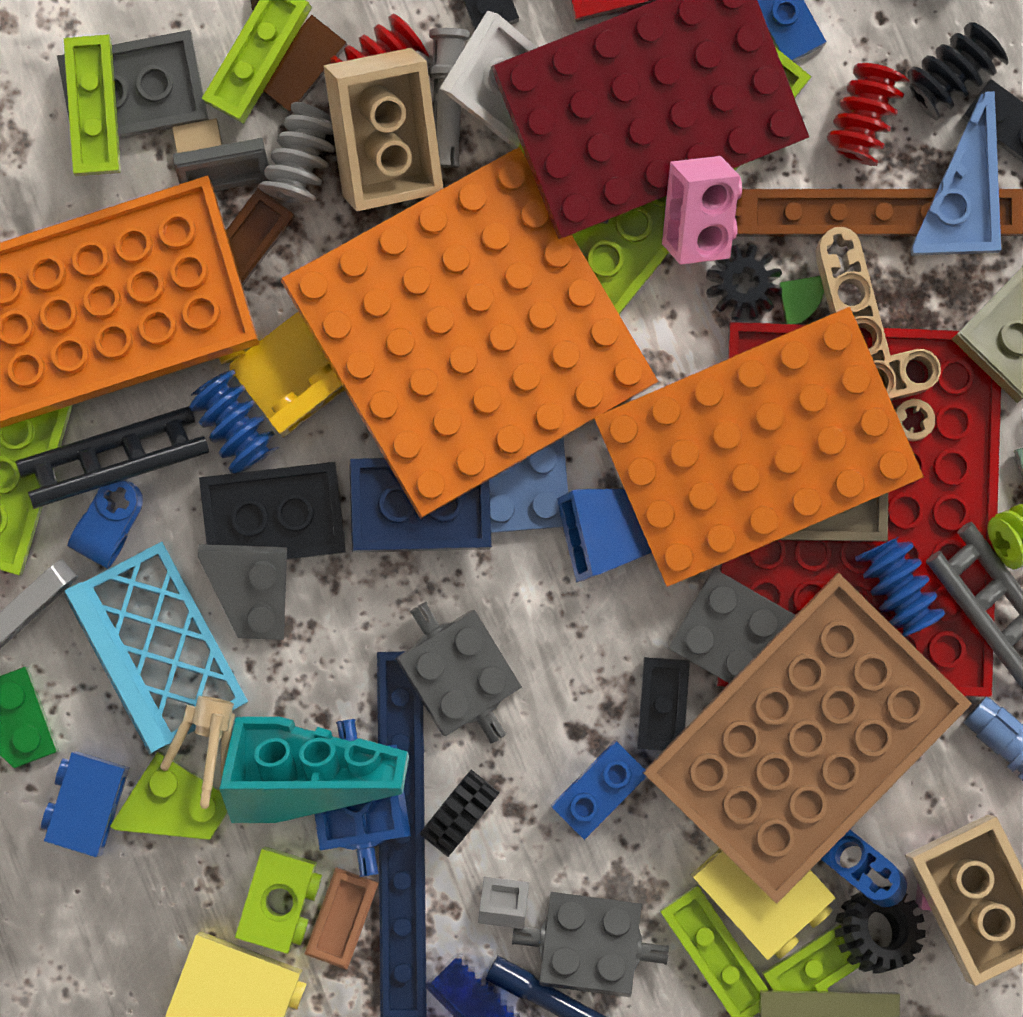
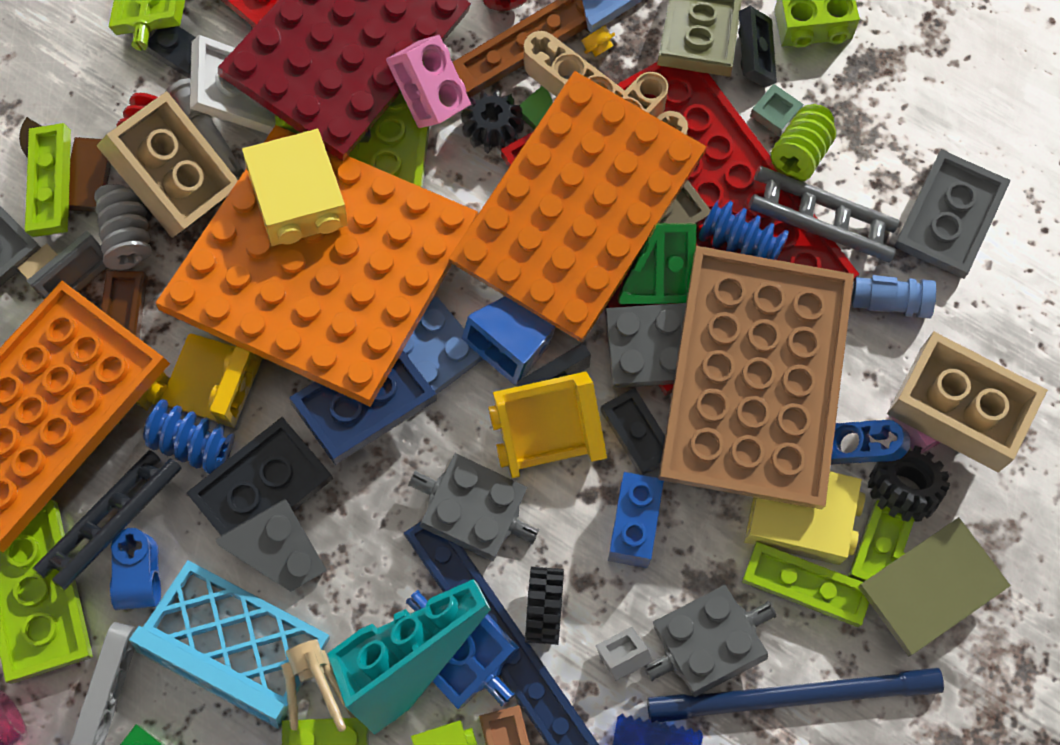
camera: 30 degrees left, 15 degrees down
none -> light yellow brick [242,129,348,246]
none -> yellow panel [488,371,607,478]
none -> black plate [516,343,591,387]
none -> yellow plate [581,25,615,57]
none -> green wing [618,223,696,304]

